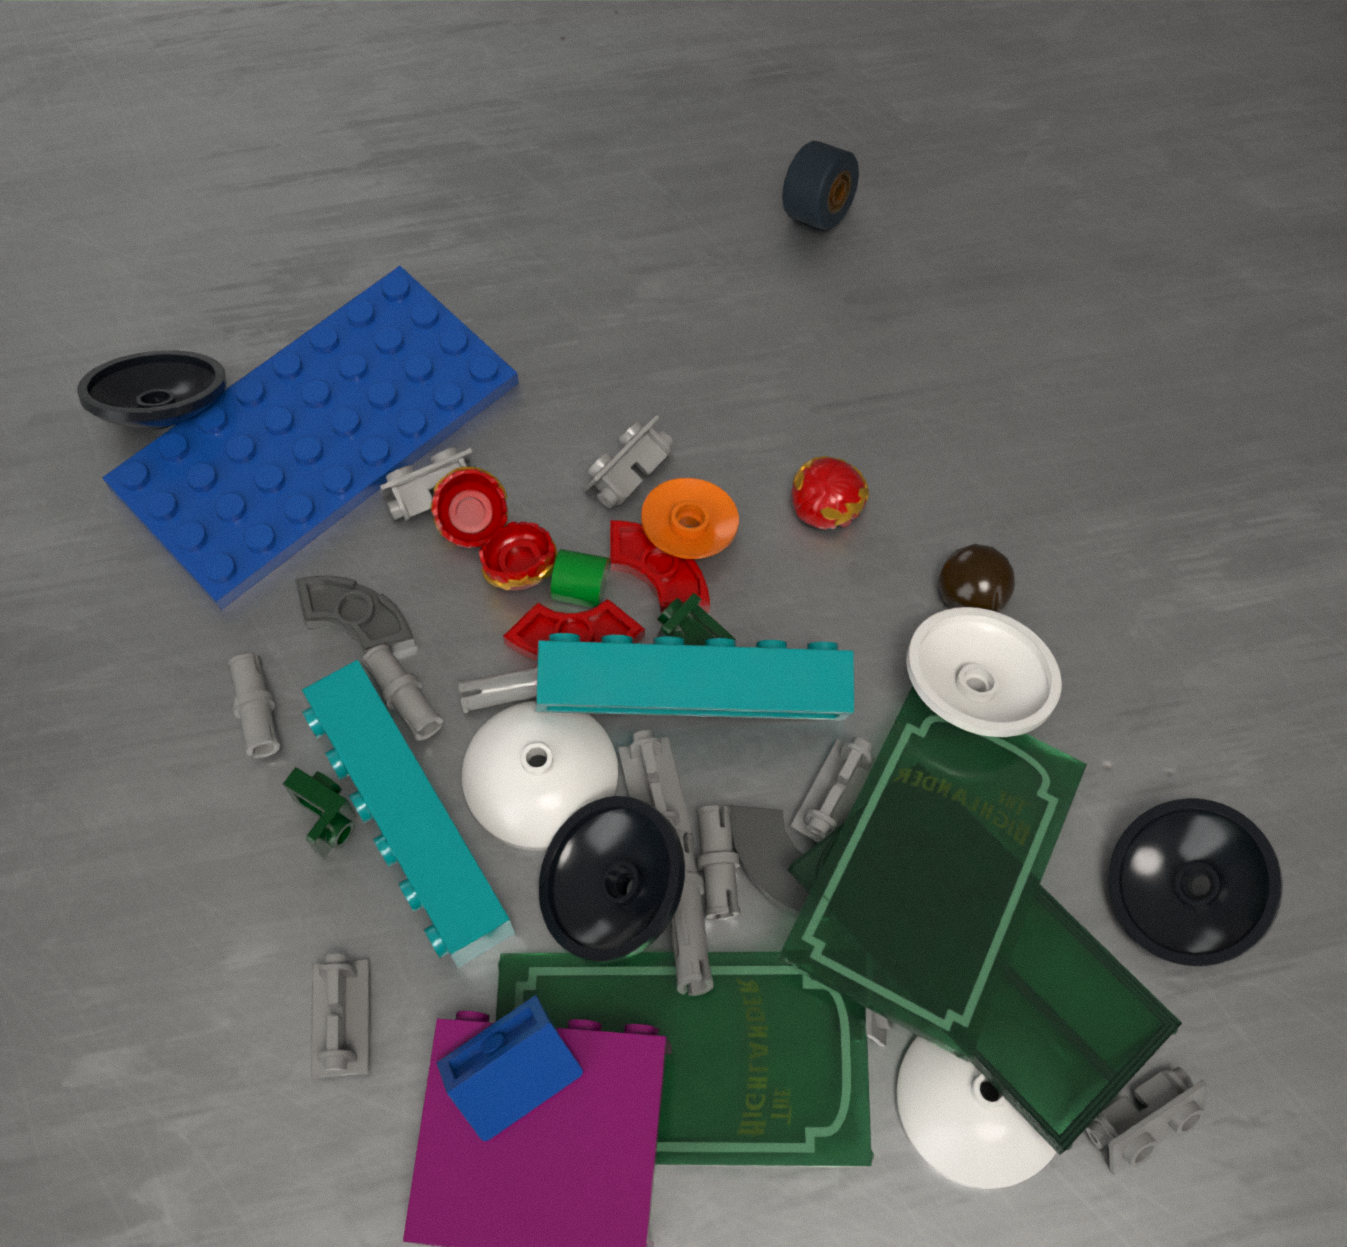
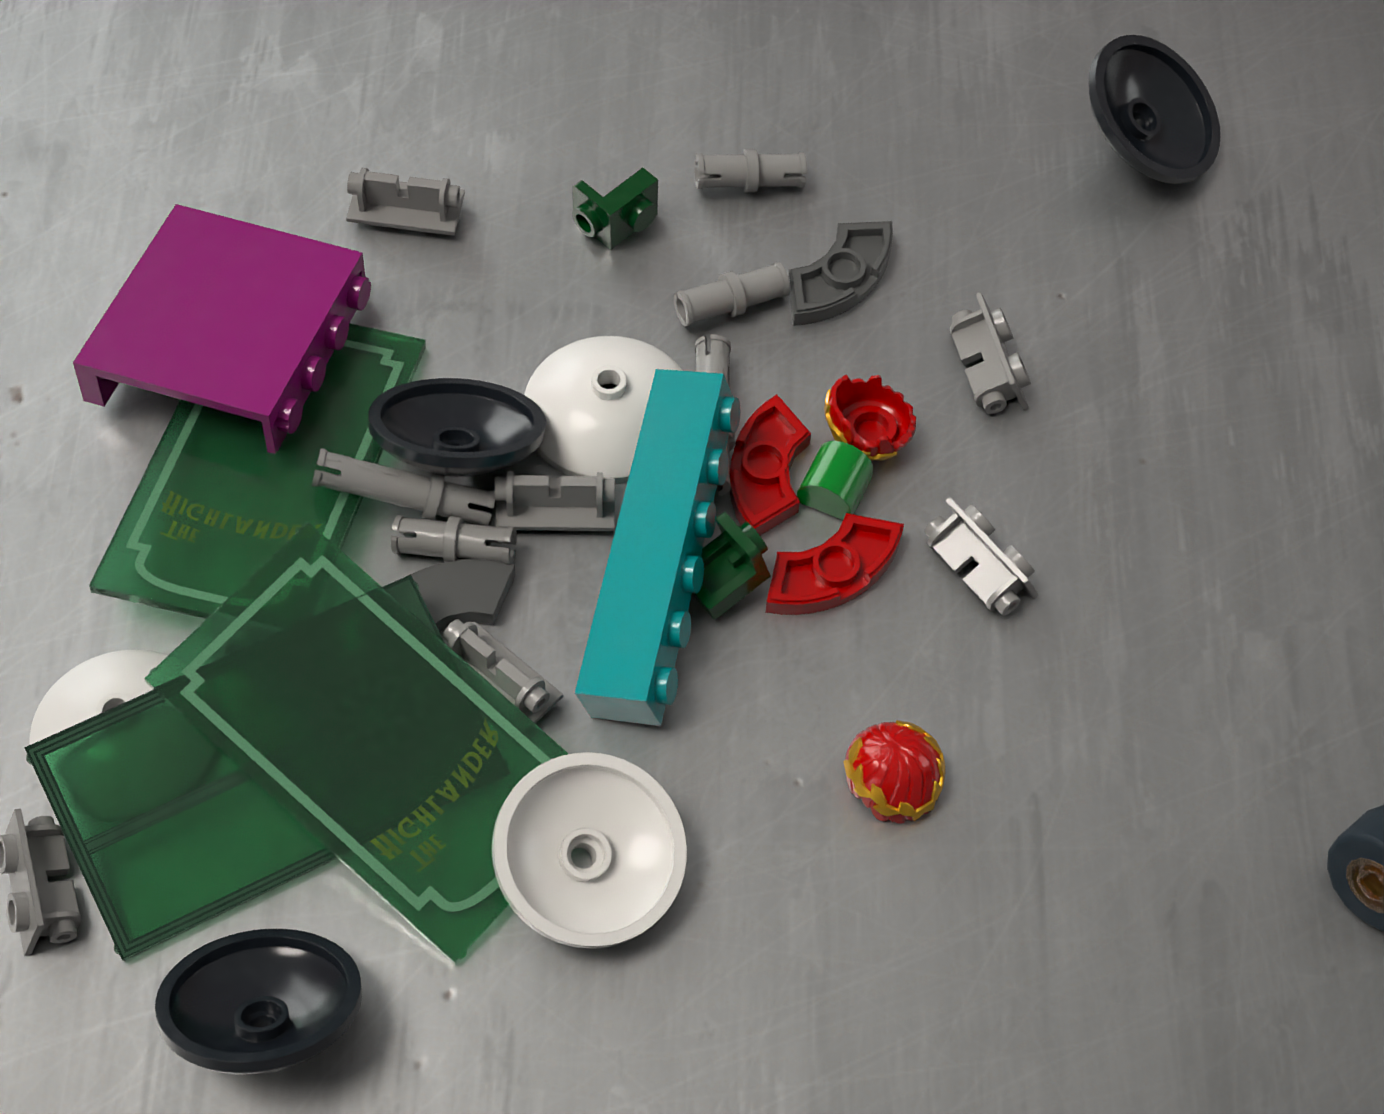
camera: 100 degrees right, 5 degrees down
blue plate [102,266,519,611] -> none
teal brick [302,659,515,968] -> none
red hair [431,467,508,548] -> none
blue panel [436,995,583,1141] -> none
orange dish [641,478,739,559] -> none
dark brown hair [938,544,1015,613] -> none

